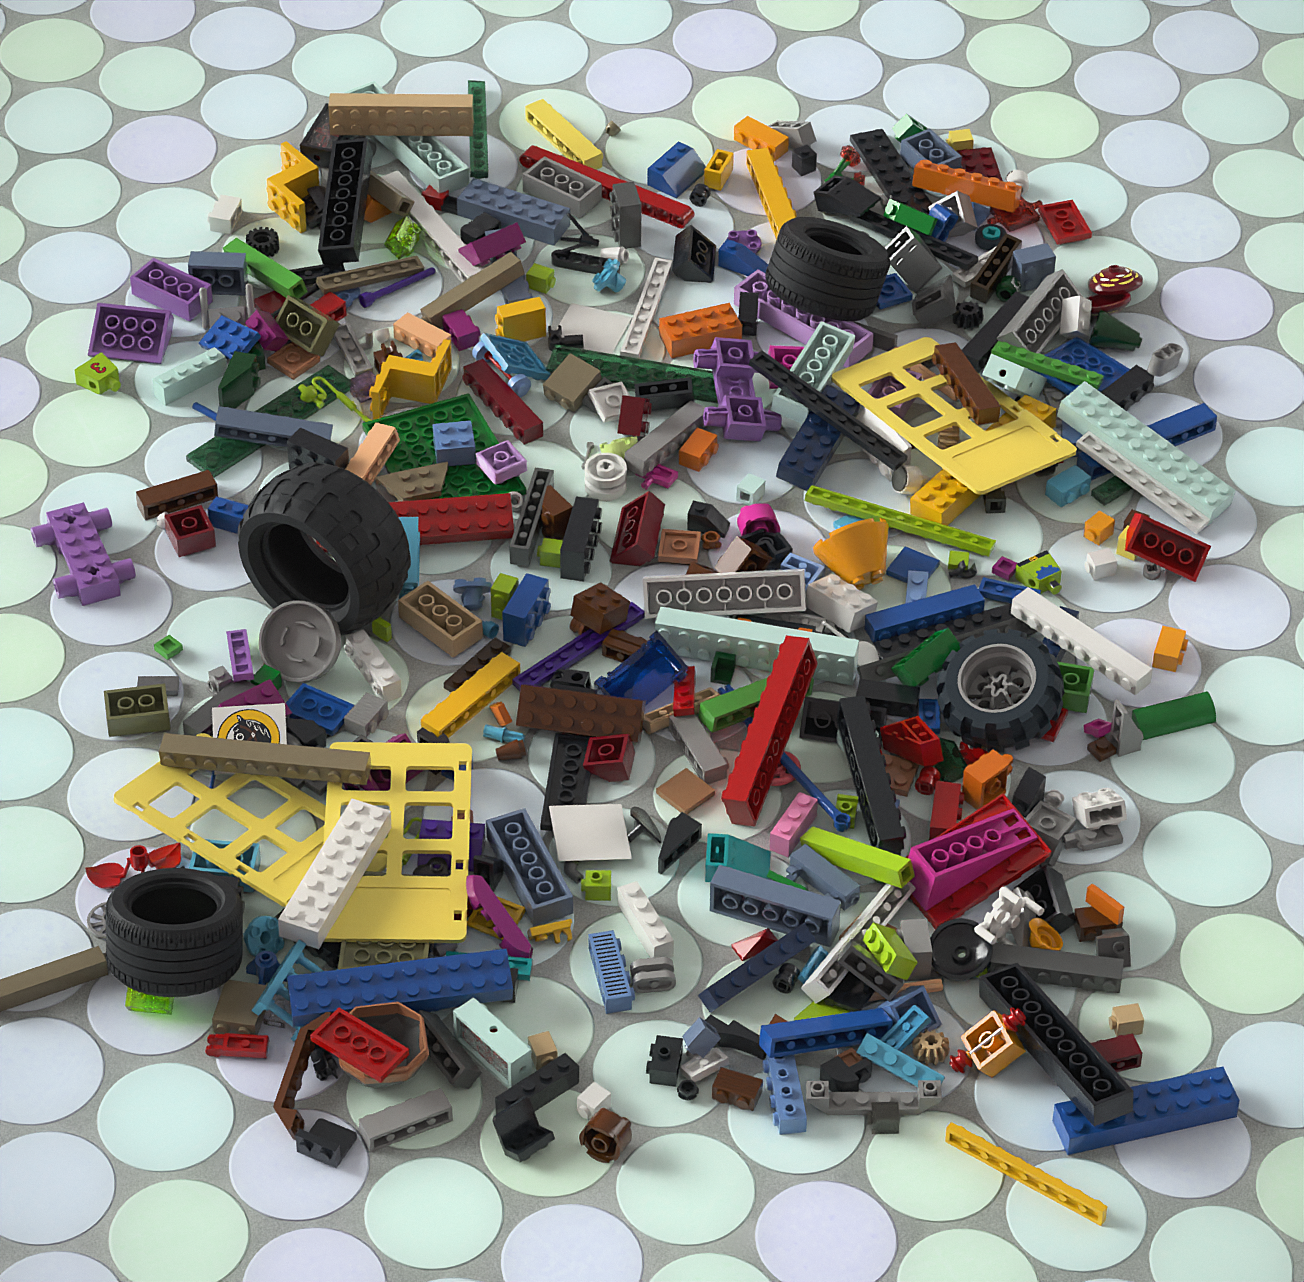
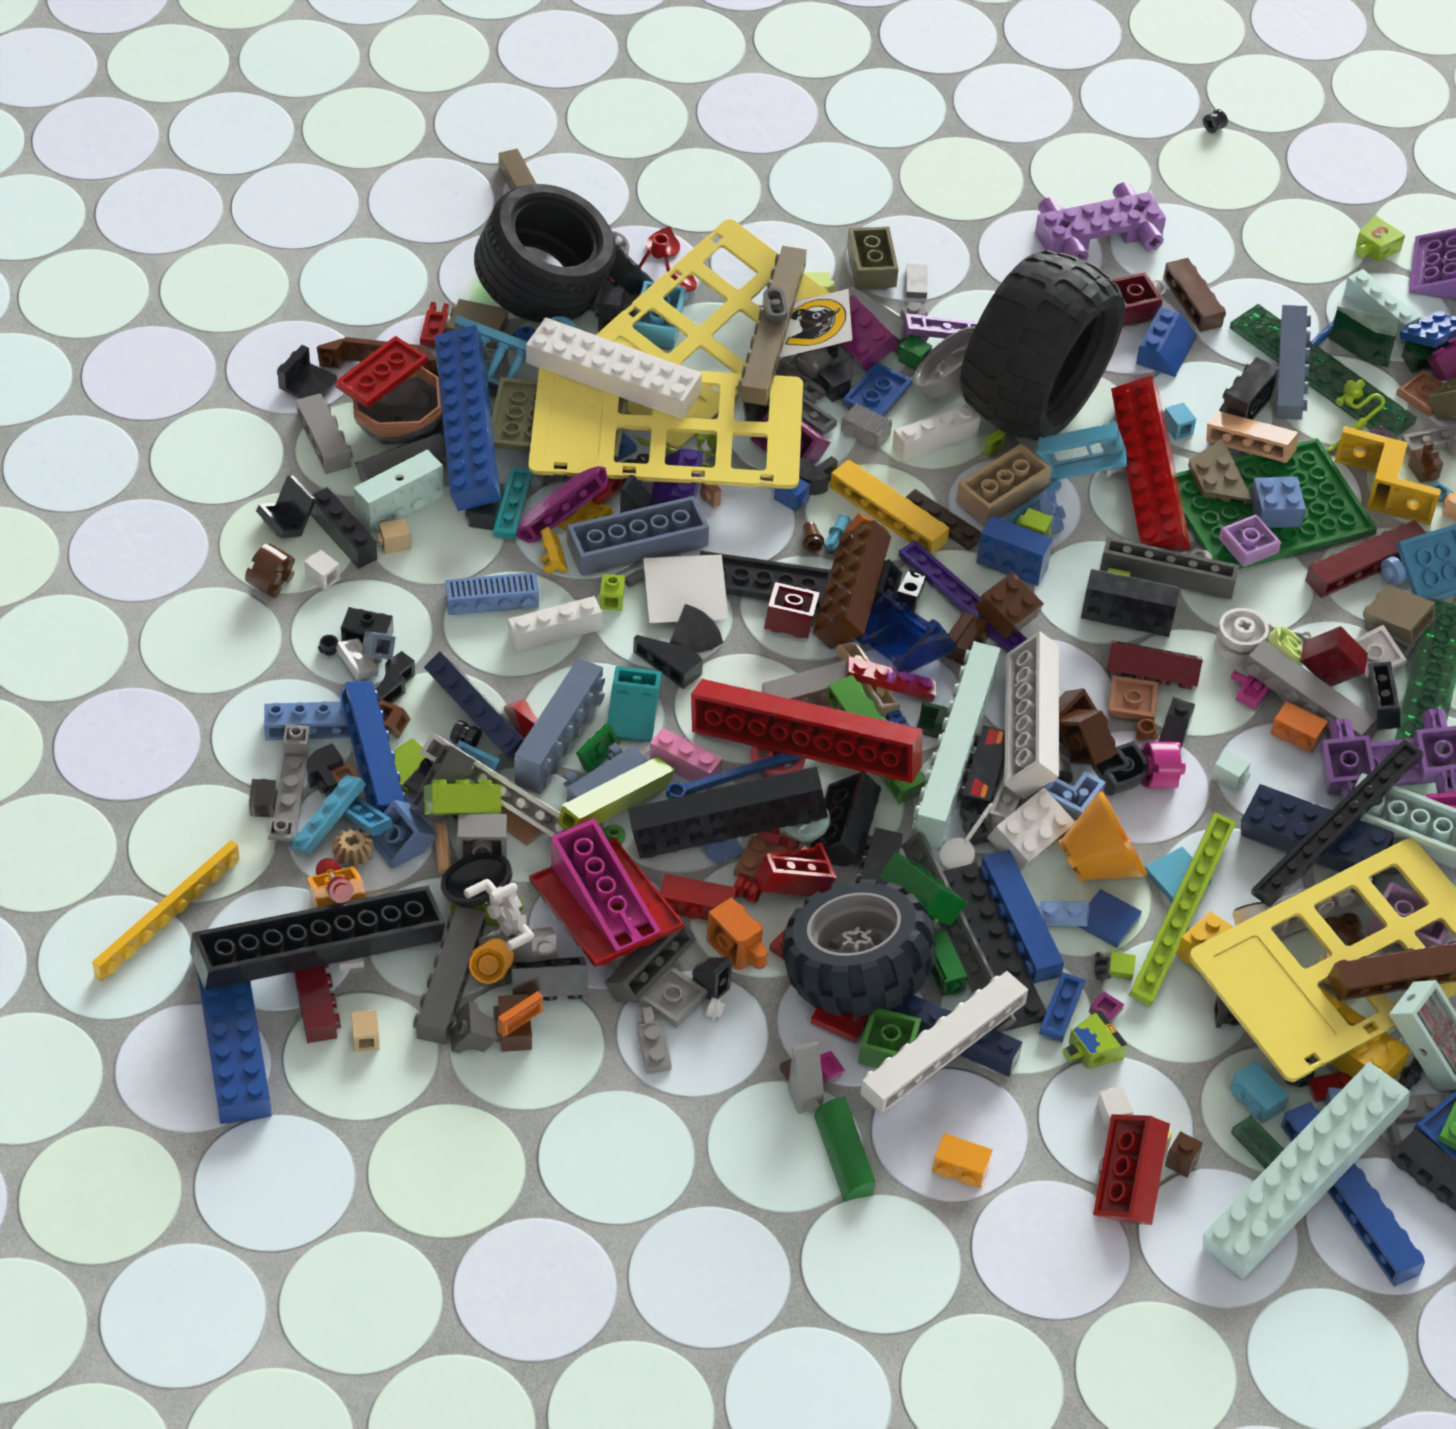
camera: 90 degrees right, 5 degrees up
bright green plate [154,634,183,660] -> none
reddish brown slope [541,485,573,540] -> none
light grey brick [630,956,676,993] -> none
medium nougat tile [656,768,715,814] -> none
reddish brown brick [712,1067,763,1111] -> none
clear green brick [931,737,967,783] -> none
white brick [1072,788,1127,830] -> none
white plate [1076,431,1210,535] -> none
light orange brick [1083,511,1115,546] -> none
none -> dark grey plate [763,287,788,323]

